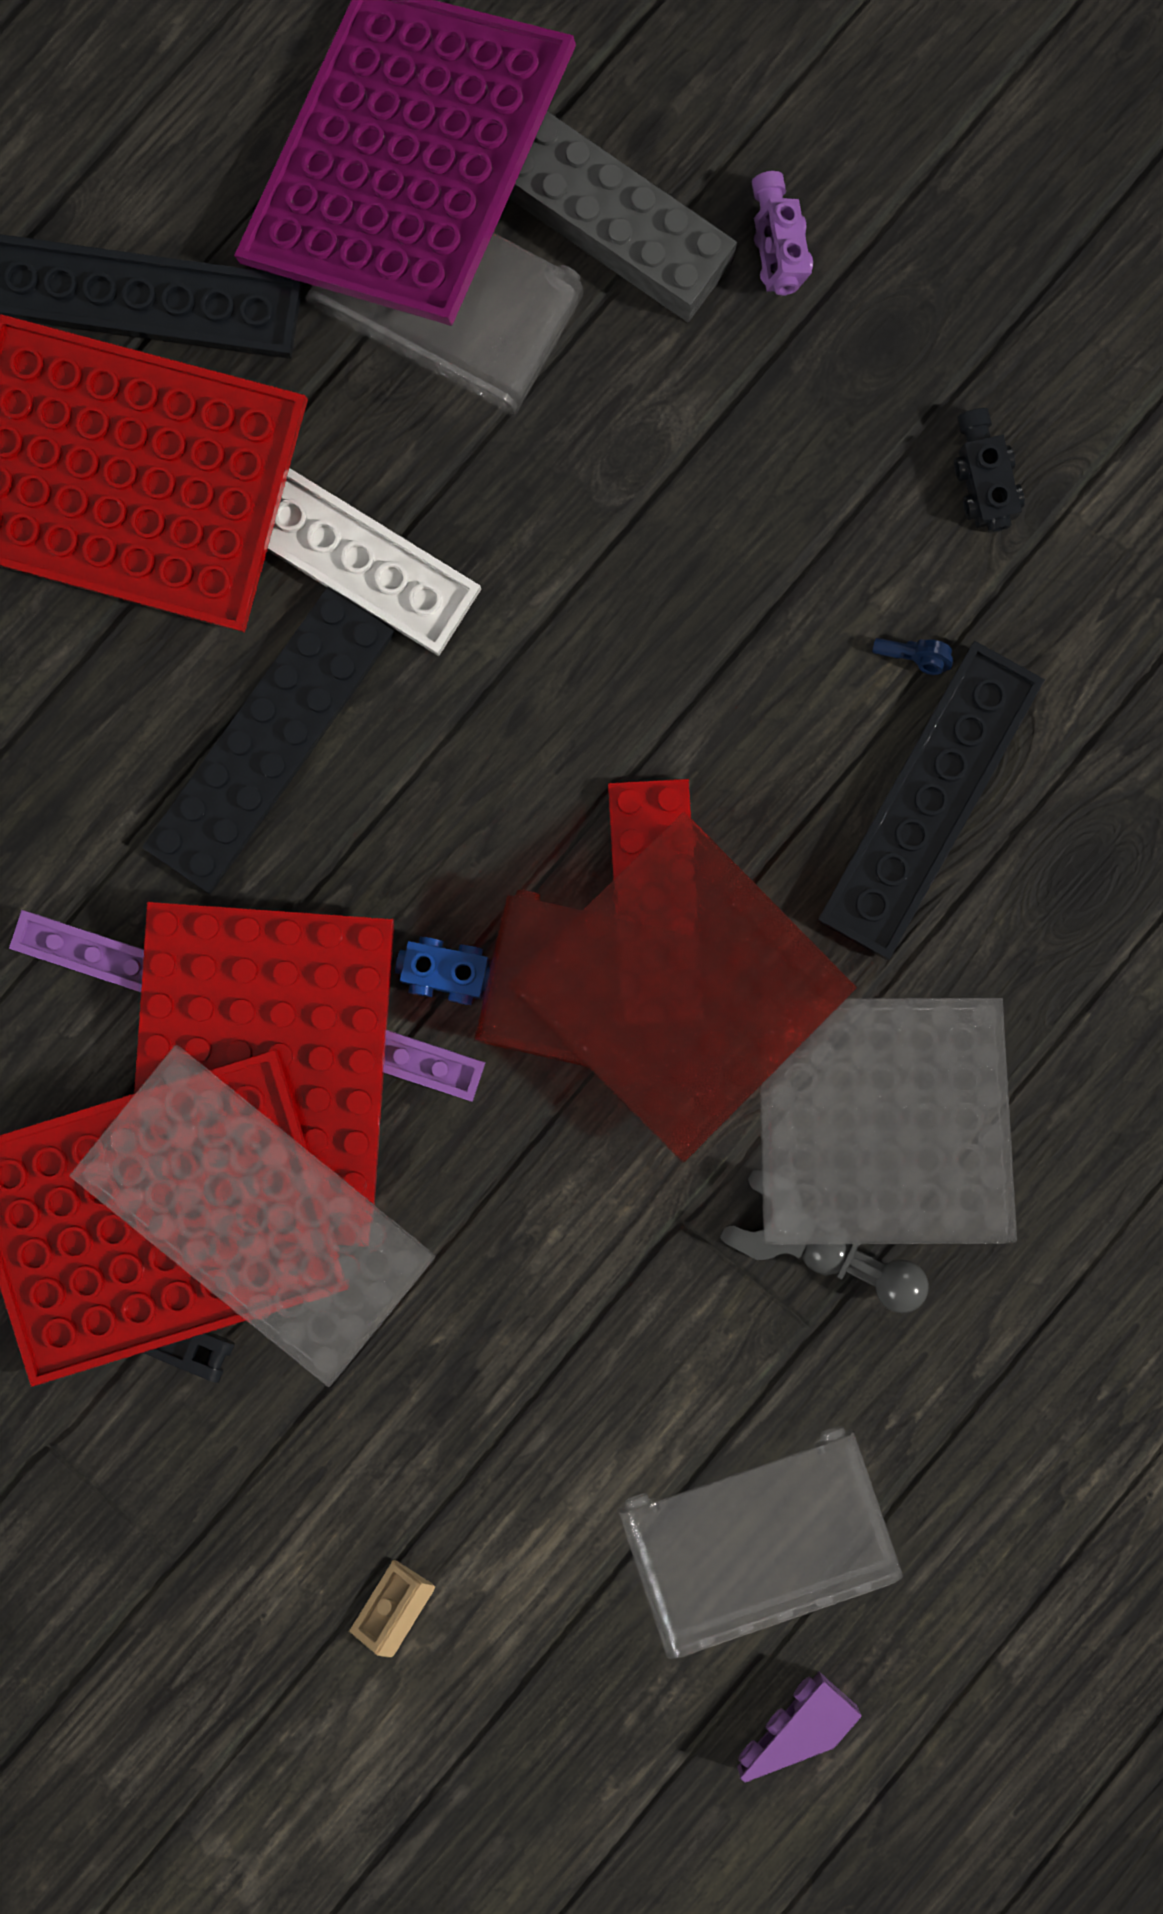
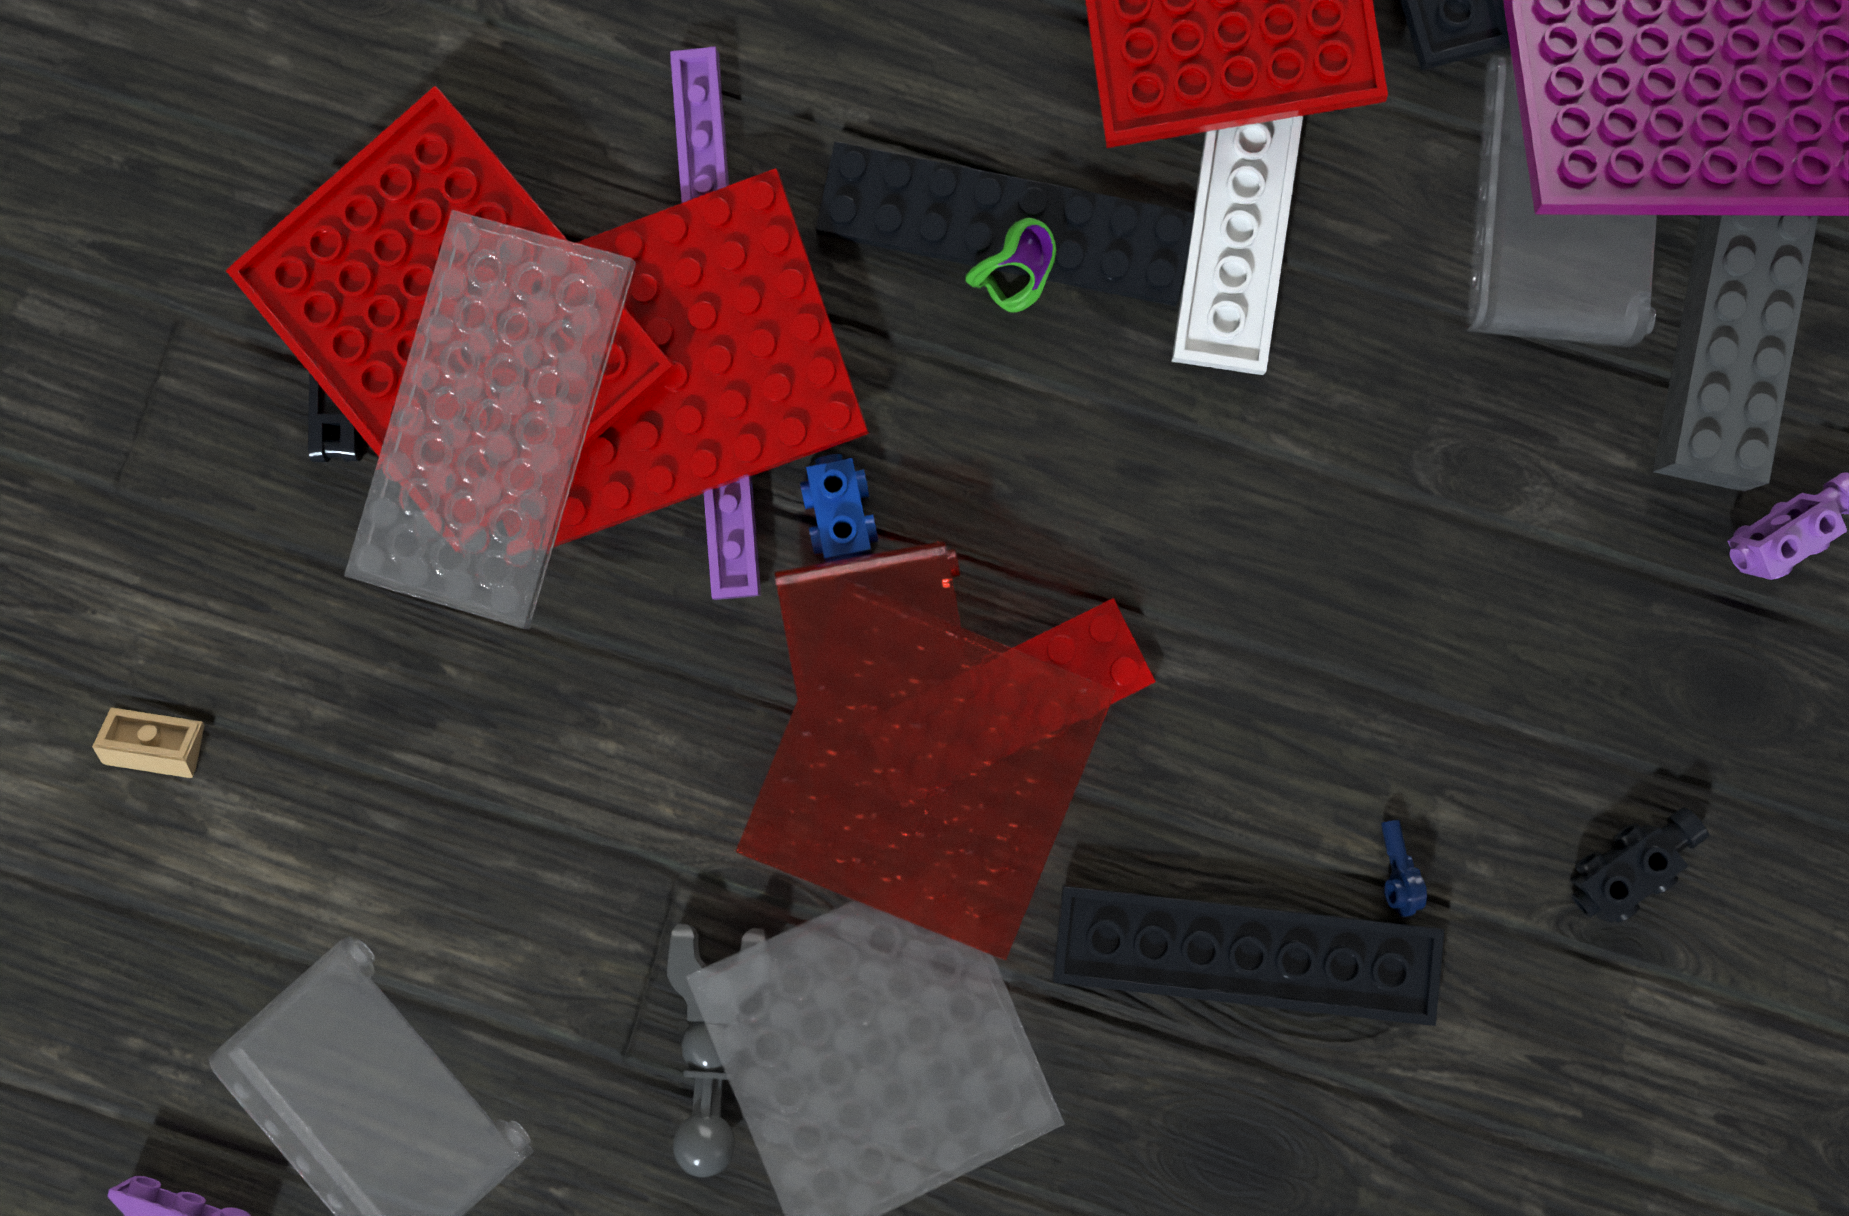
camera: 70 degrees right, 0 degrees up
none -> bright green piece [965,218,1056,313]

